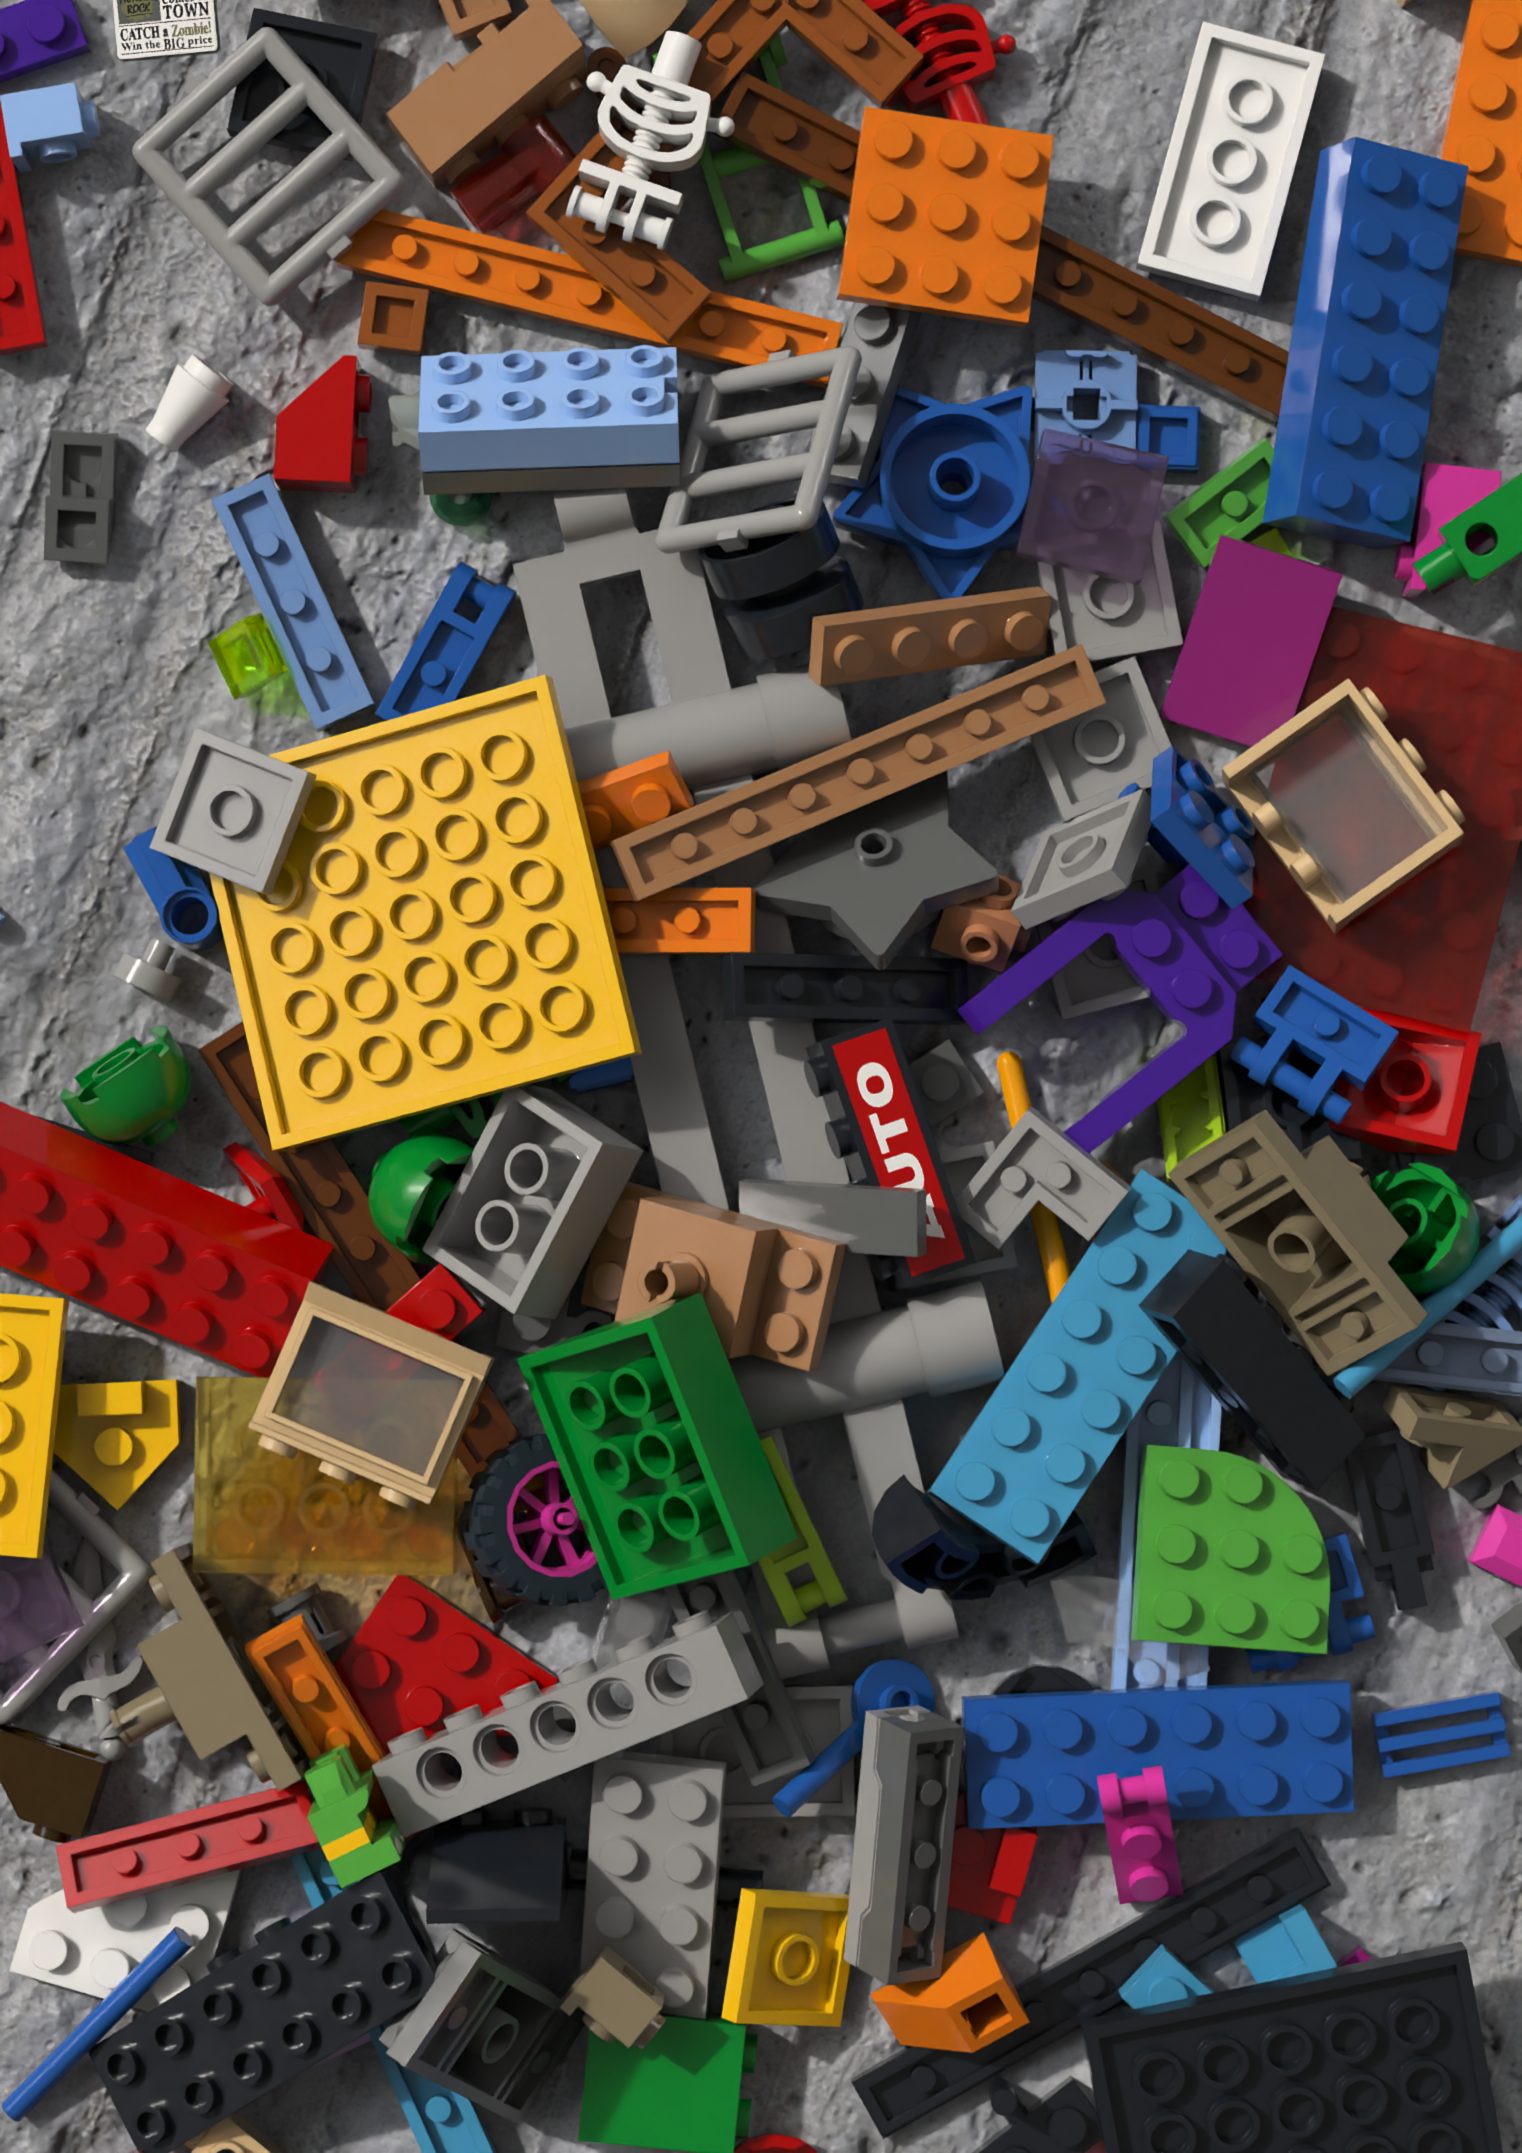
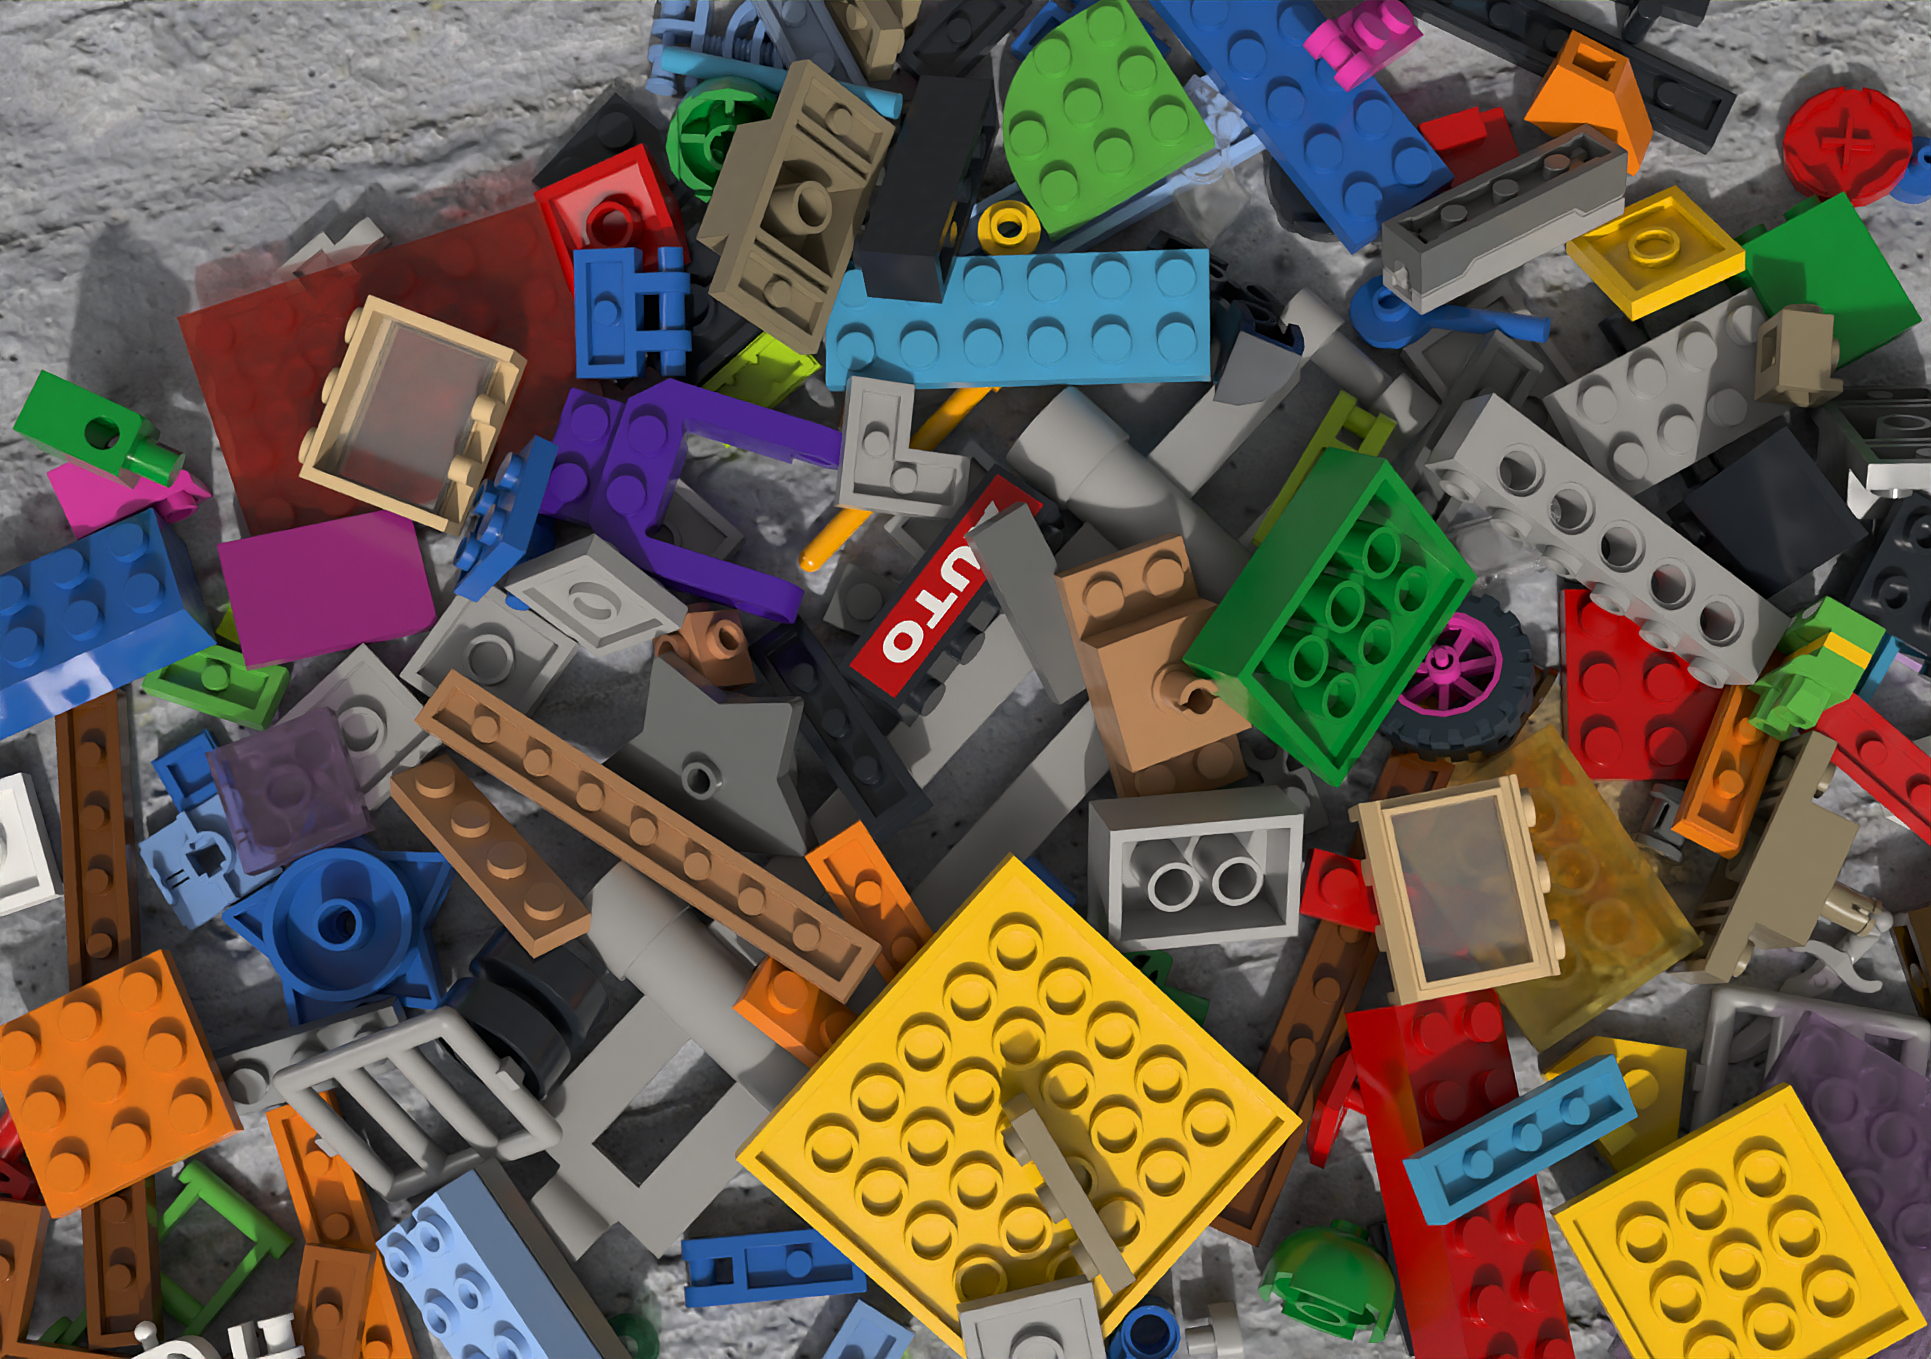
camera: 120 degrees left, 5 degrees down
green cylinder [368,1132,474,1265] -> none
none -> yellow plate [977,200,1041,256]
none -> dark tan plate [1000,1091,1136,1295]
none -> dark azure plate [1402,1054,1638,1225]

